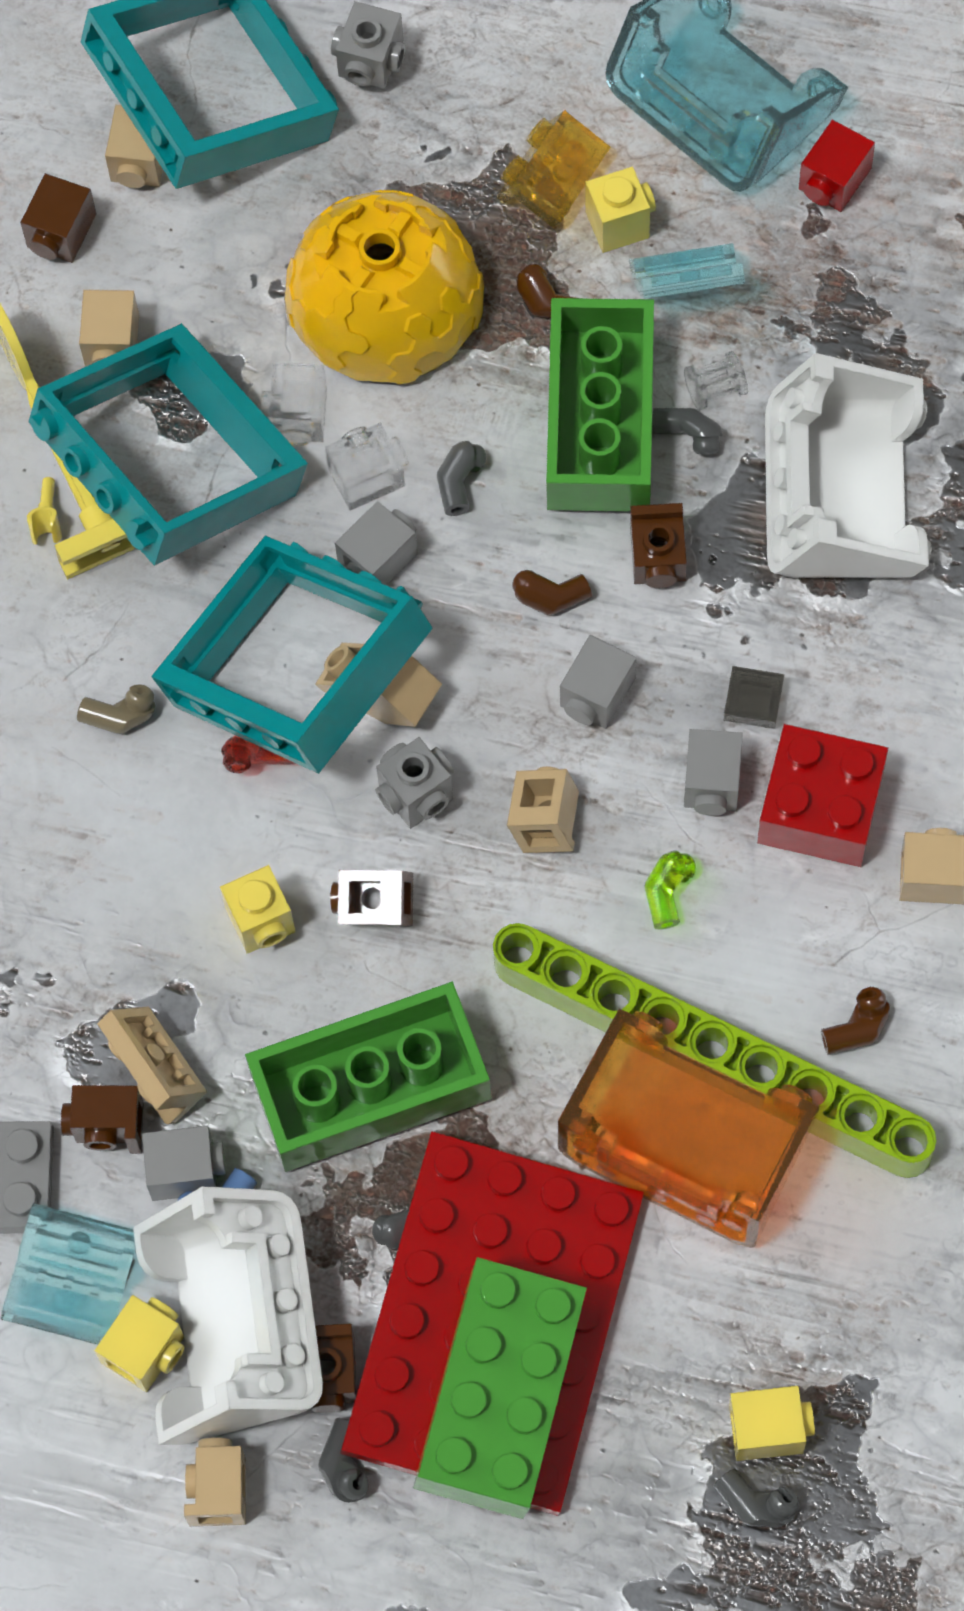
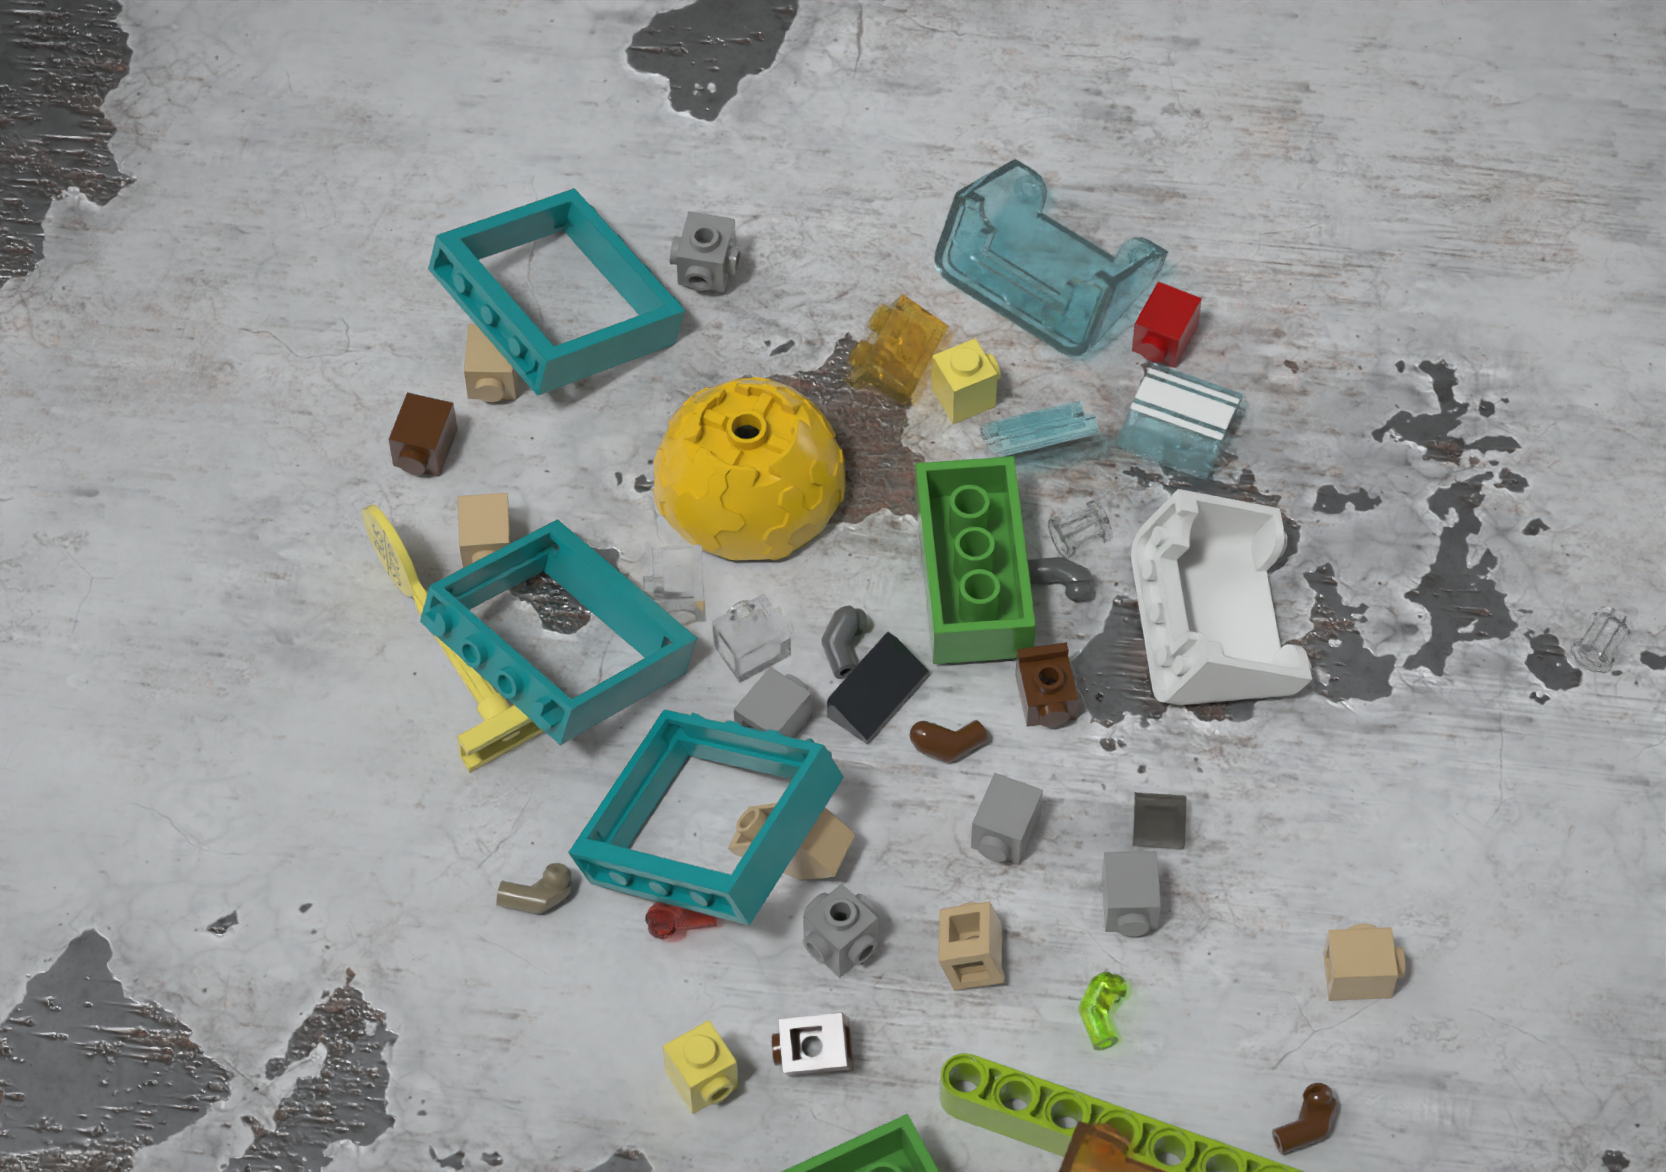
camera: 10 degrees left, 10 degrees down
light yellow hand [27,477,62,545] -> none
reddish brown arm [516,264,577,319] -> none
red brick [757,724,889,867] -> none
none -> black slope [827,632,929,744]
none -> clear light blue slope [1115,362,1243,481]

